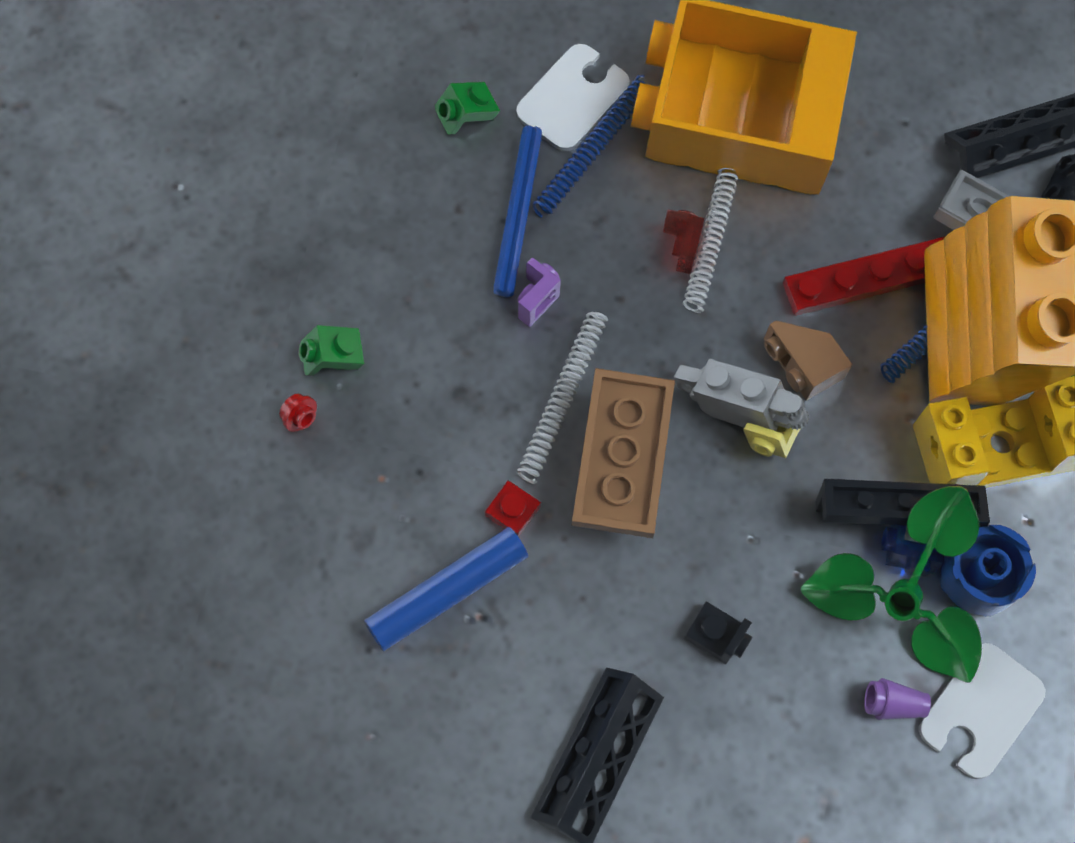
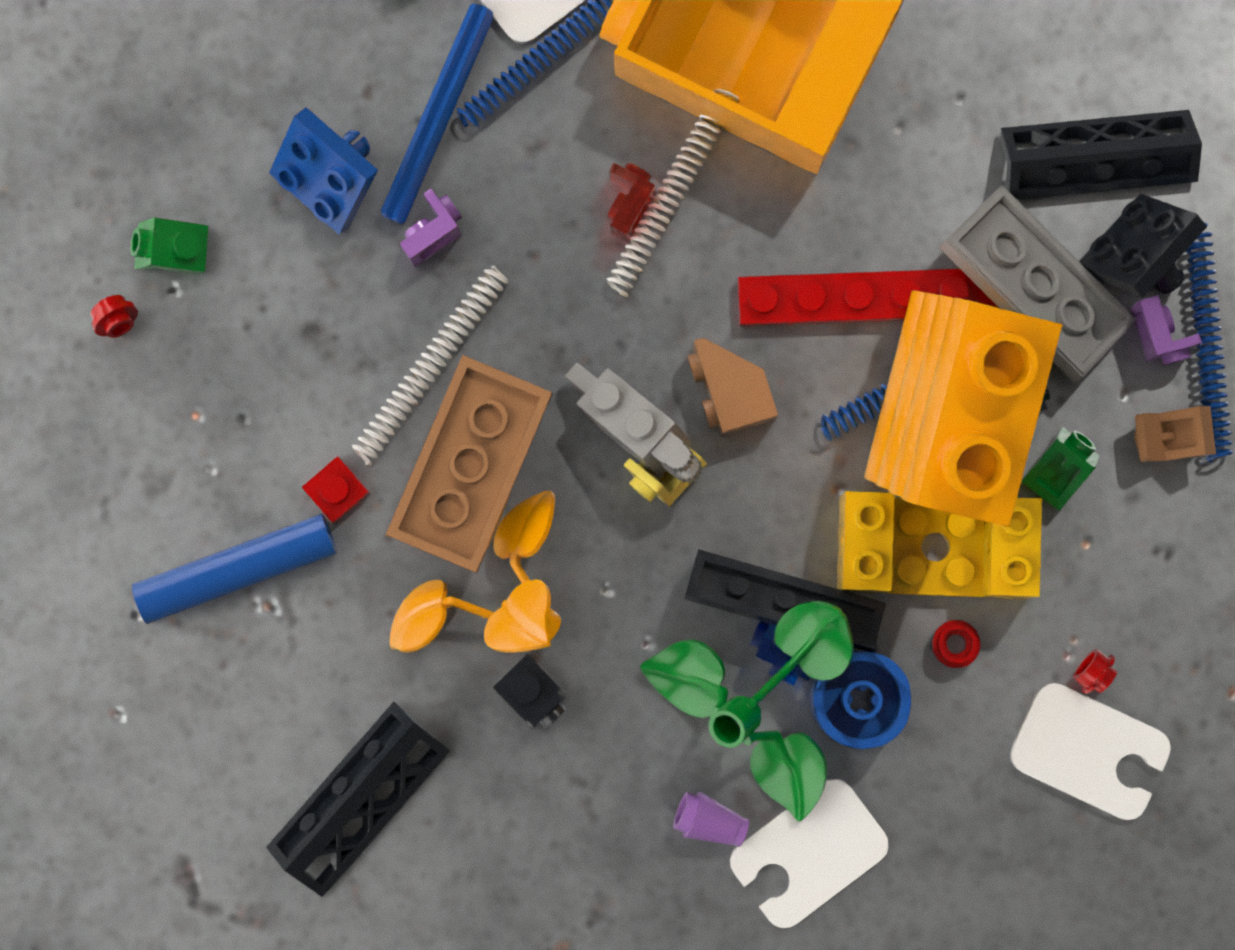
camera: 25 degrees right, 15 degrees up
none -> blue plate [269,107,378,234]
none -> light orange plant [390,490,561,653]
none -> red plate [932,620,981,668]

